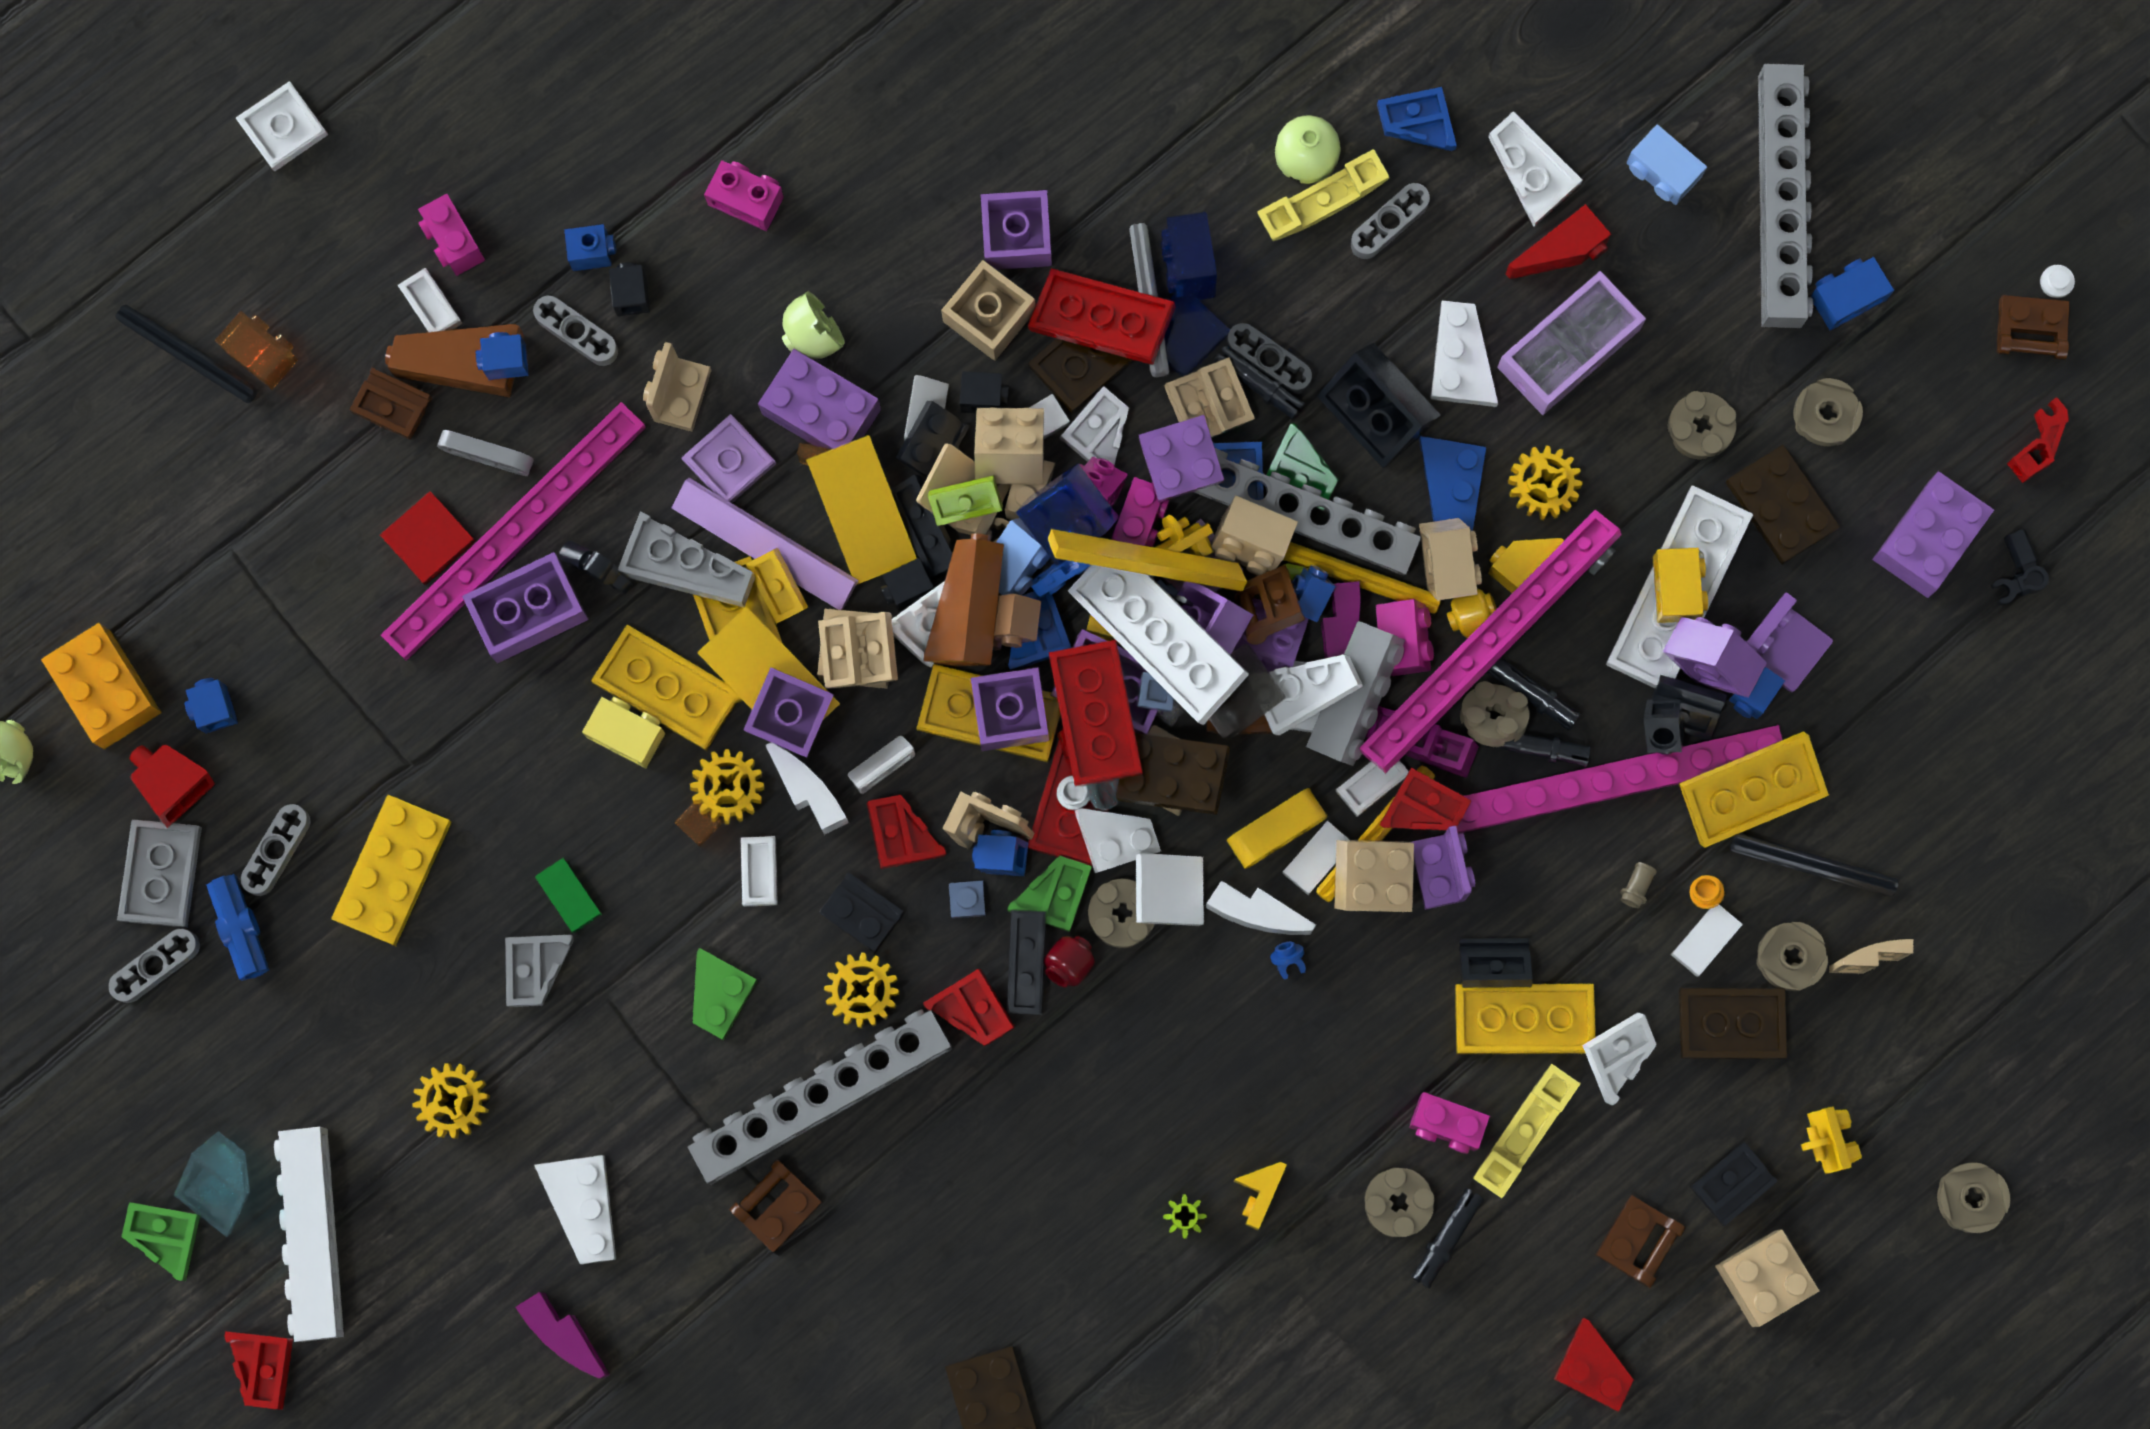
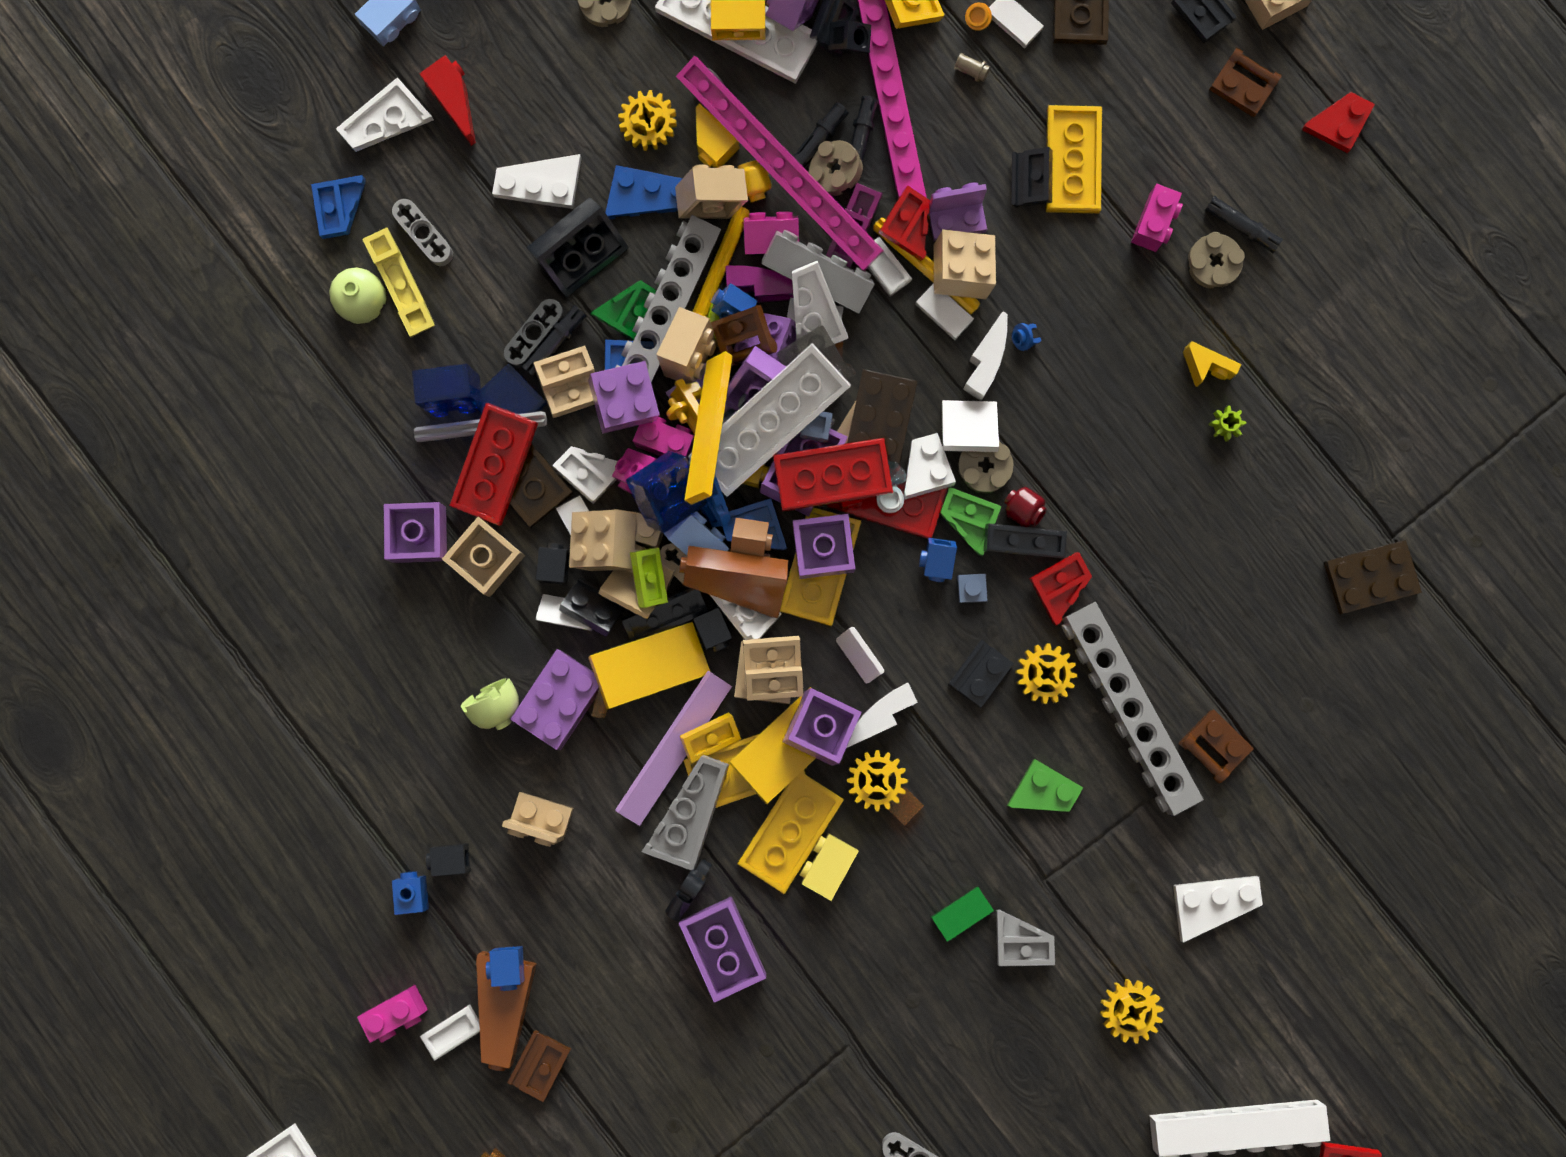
camera: 90 degrees left, 5 degrees up
yellow plate [331,795,452,946] -> none
red tile [380,491,476,585] -> none
dark pink plate [381,402,646,661] -> none
light grey beam [437,430,534,476] -> none
magenta slope [515,1292,610,1379] -> none
light grey beam [533,296,618,366] -> none
lavender tile [682,414,776,503] -> none
dark pink brick [704,160,784,232] -> none
white tile [741,836,778,907] -> none
red wing [867,795,946,869] -> none
tan bracket [942,792,1035,850] -> none
yellow beam [1226,788,1328,869] -> none
light yellow slope [1473,1064,1580,1198] -> none
clear brick [1497,271,1646,415] -> none
white wing [1582,1012,1657,1105] -> none

